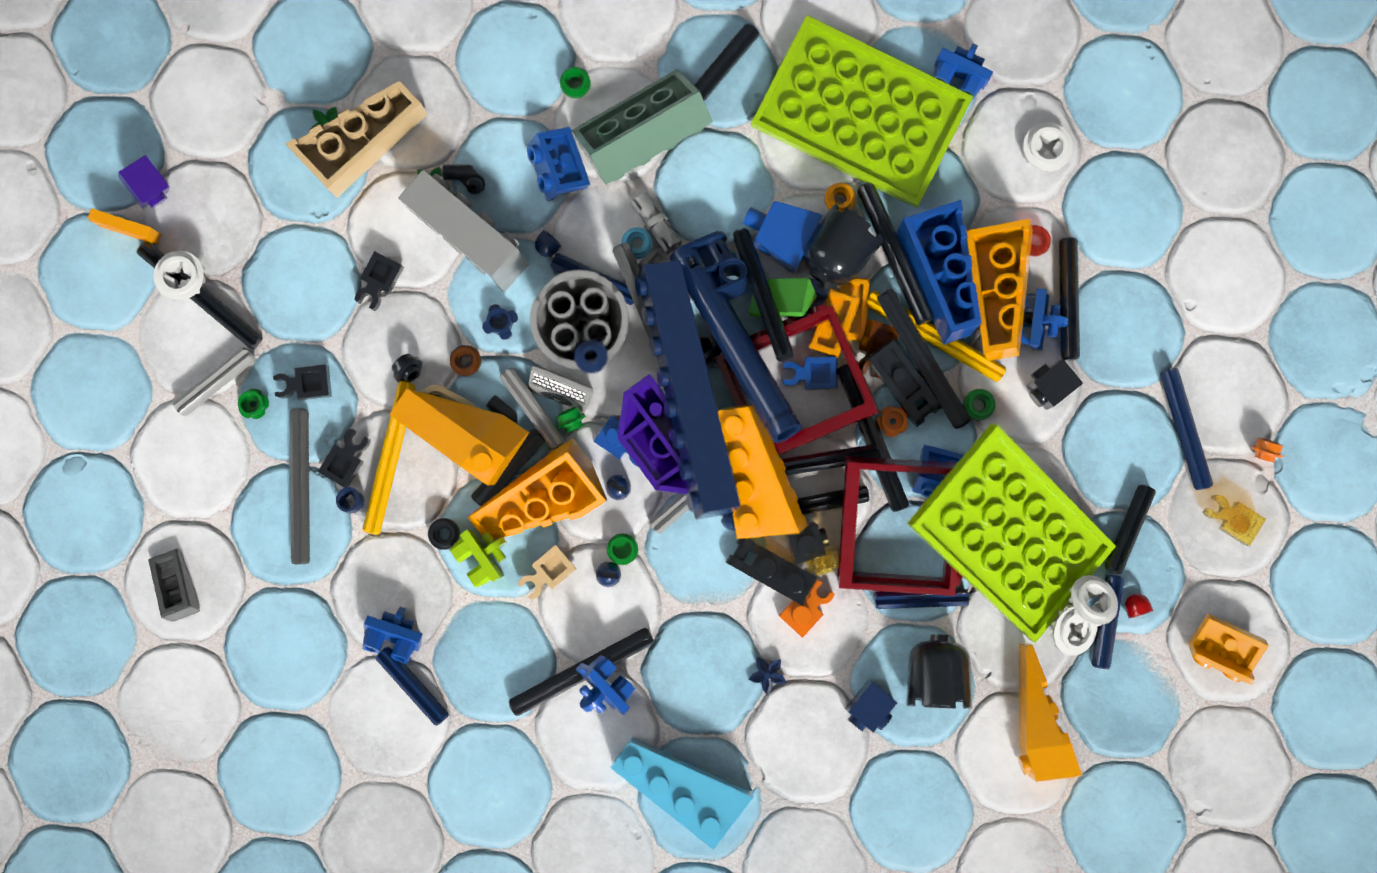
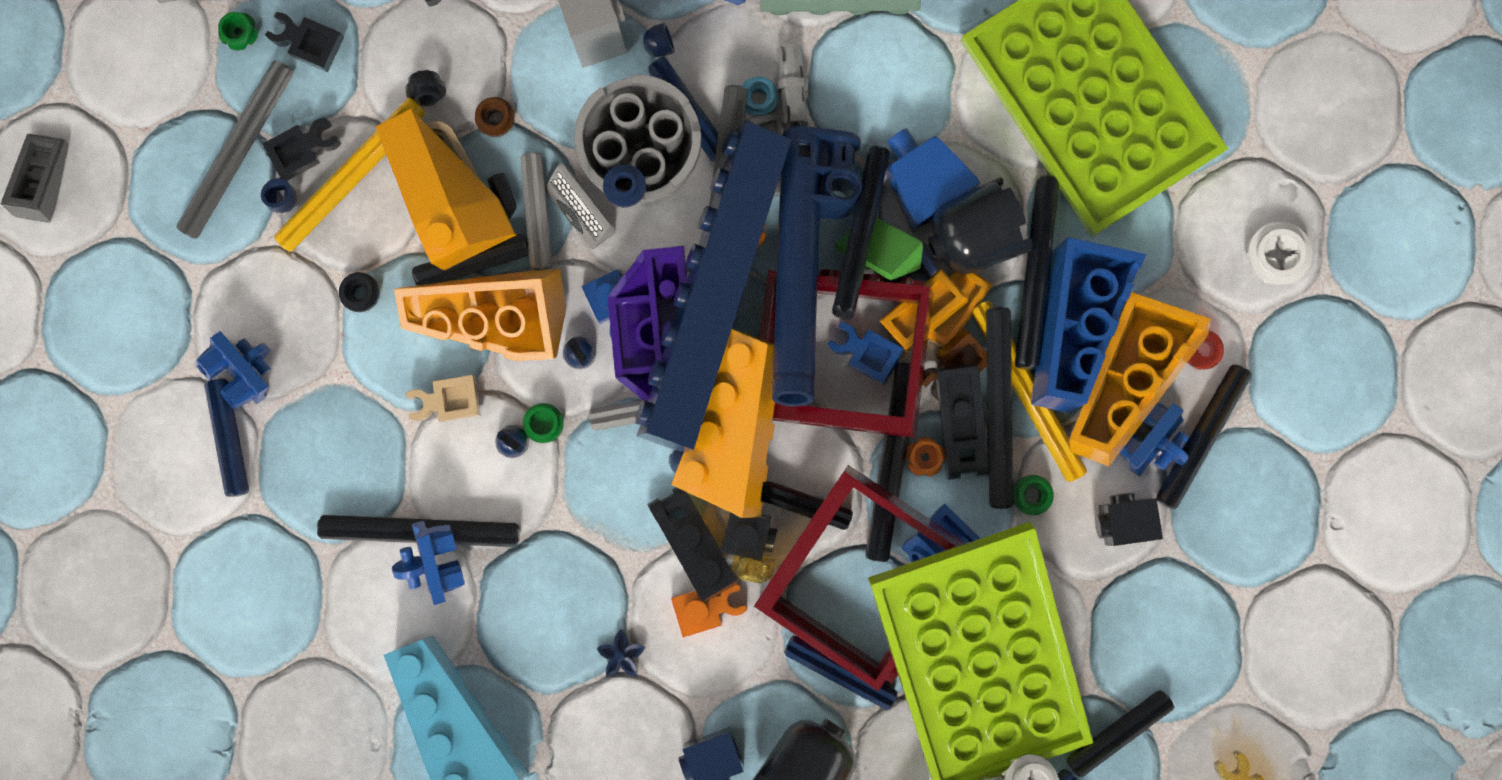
camera: 30 degrees right, 0 degrees up
lime hips [449,529,507,588] -> none
dark blue plate [482,304,518,340] -> none
green plate [556,406,585,433] -> none
black plate [700,336,722,365] -> none
black axle [782,444,879,476] -> none
light orange plate [824,183,856,212] -> none
blue hips [934,43,994,100] -> none
dark blue axle [1160,368,1213,490] -> none
orange plate [1251,438,1284,462] -> none

